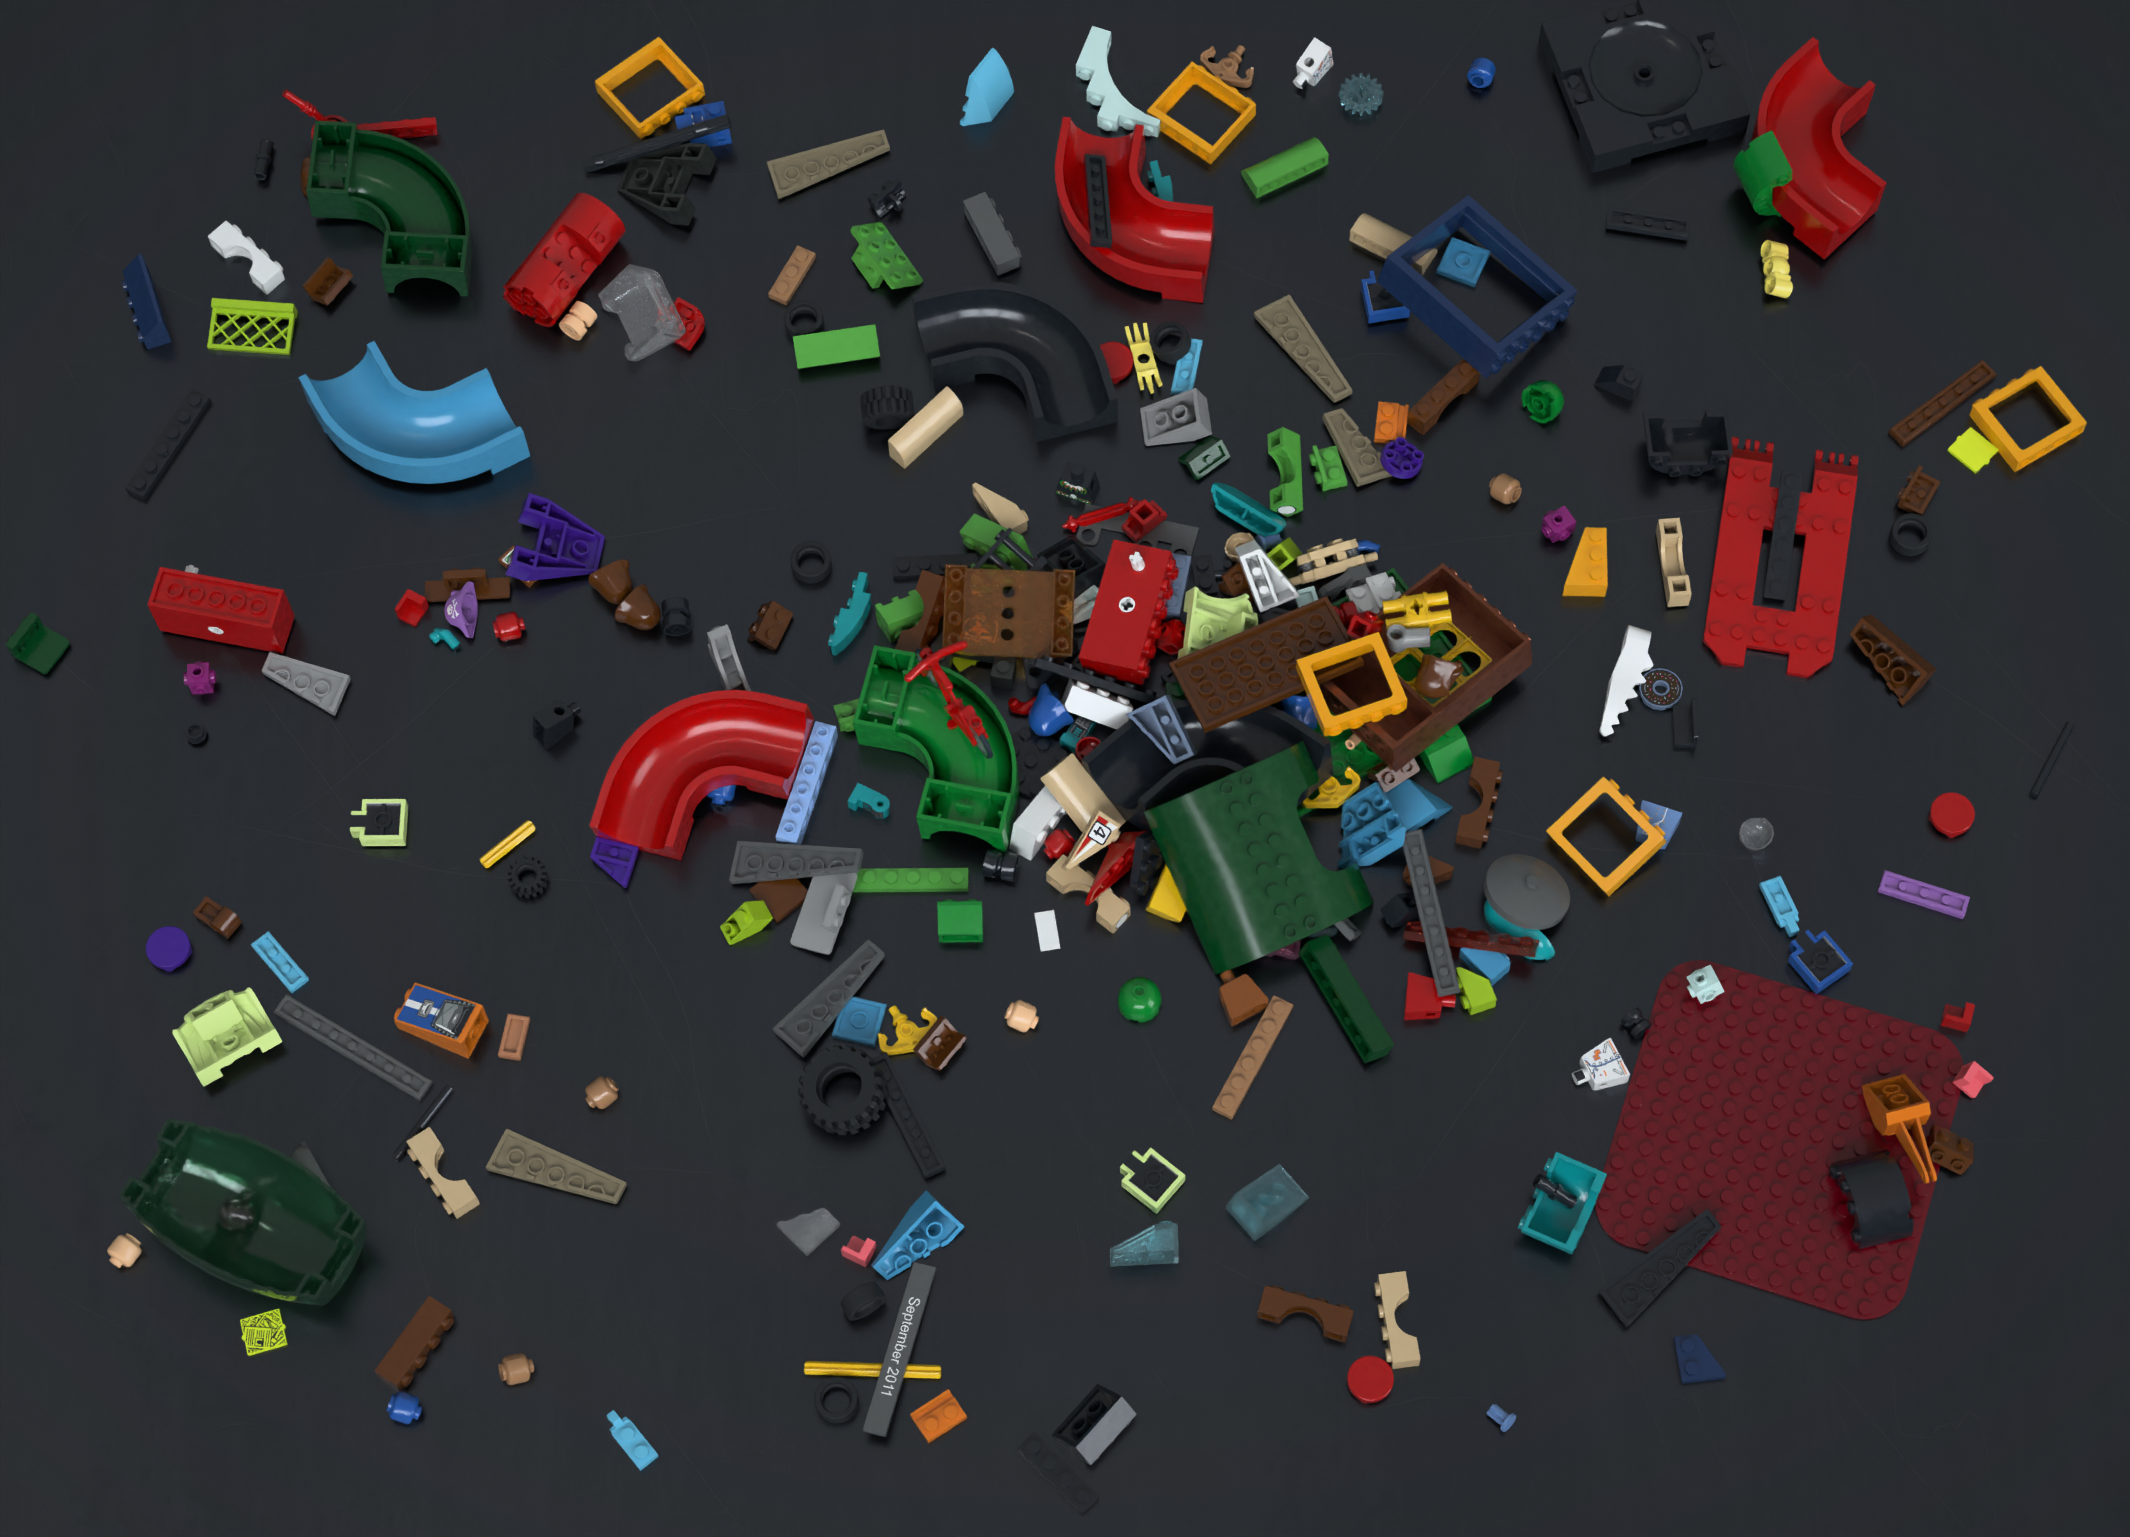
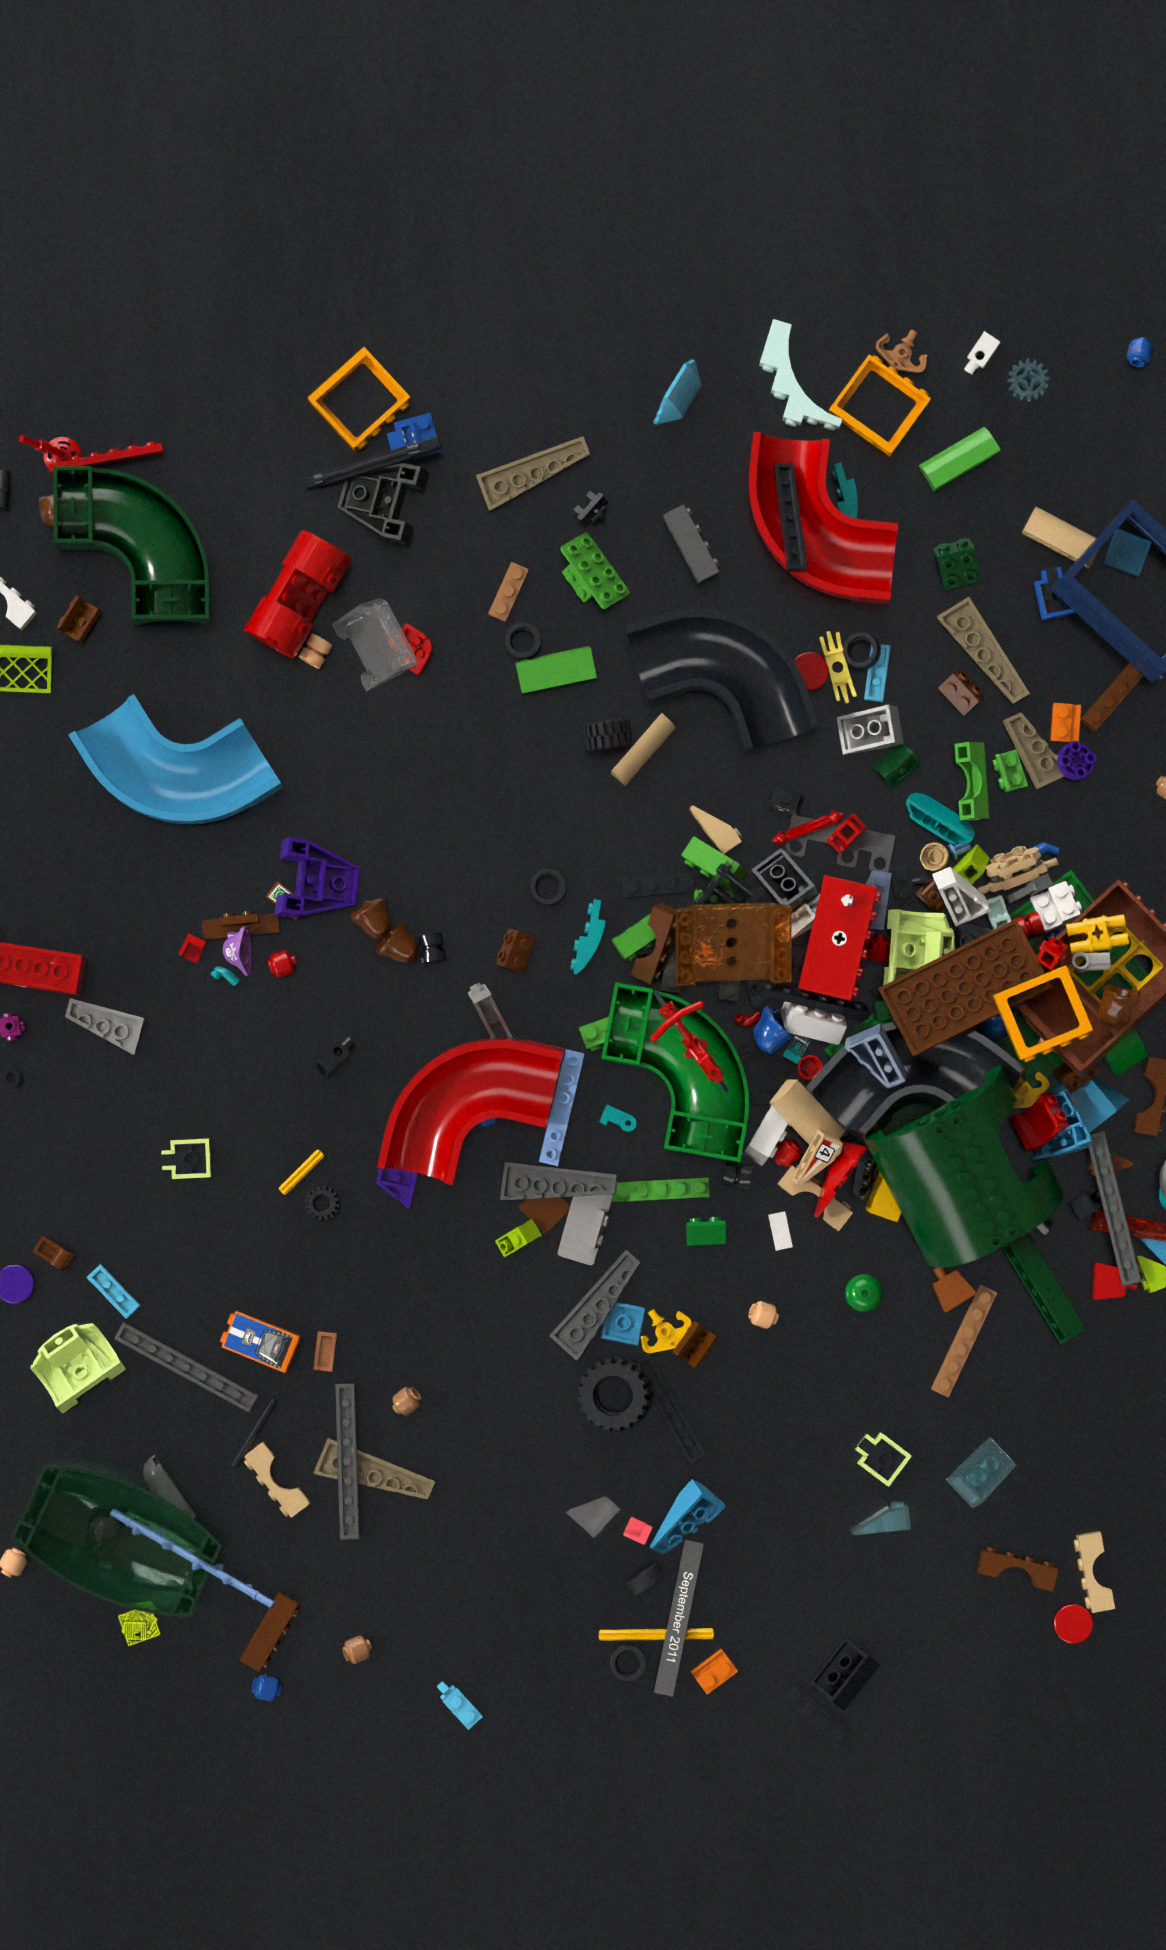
camera: 10 degrees left, 20 degrees up
none -> medium blue plant [110,1509,275,1608]
none -> dark grey tile [335,1383,360,1540]
none -> dark green bracket [933,538,980,590]
none -> reddish brown bracket [938,669,984,716]
none -> red panel [1010,1093,1070,1151]

